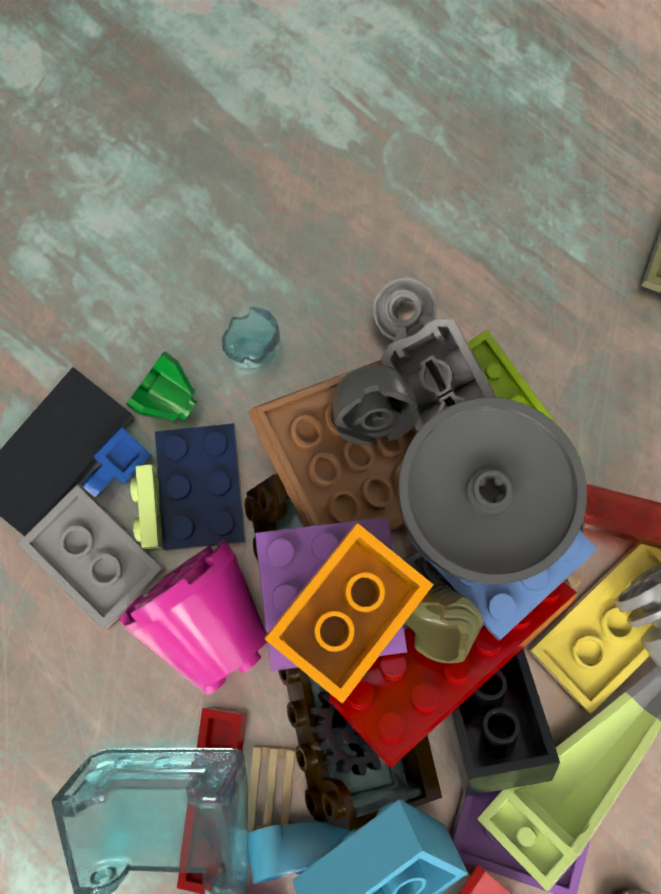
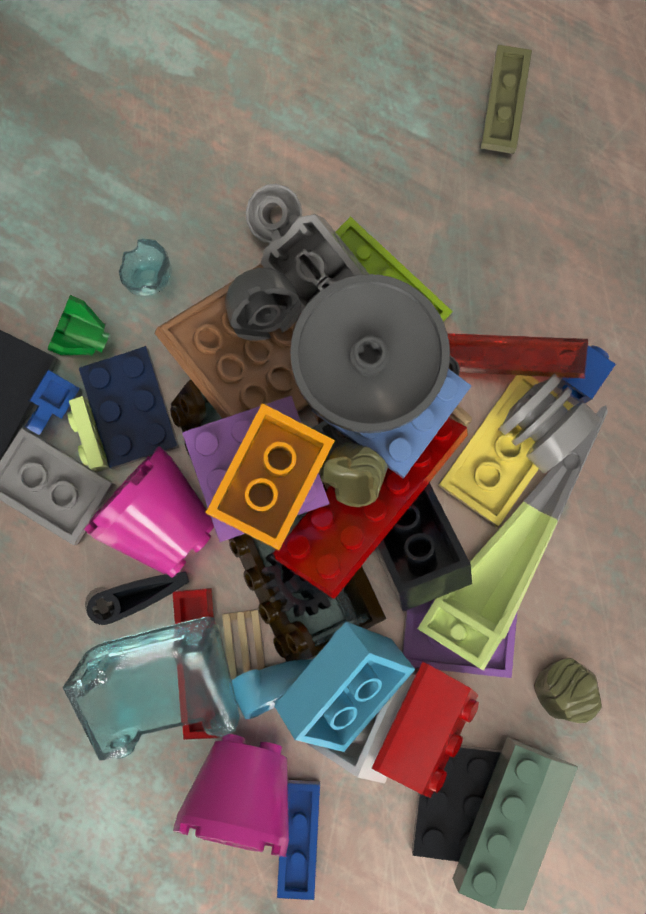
camera: 10 degrees left, 5 degrees up
none -> black piece [85,572,189,625]

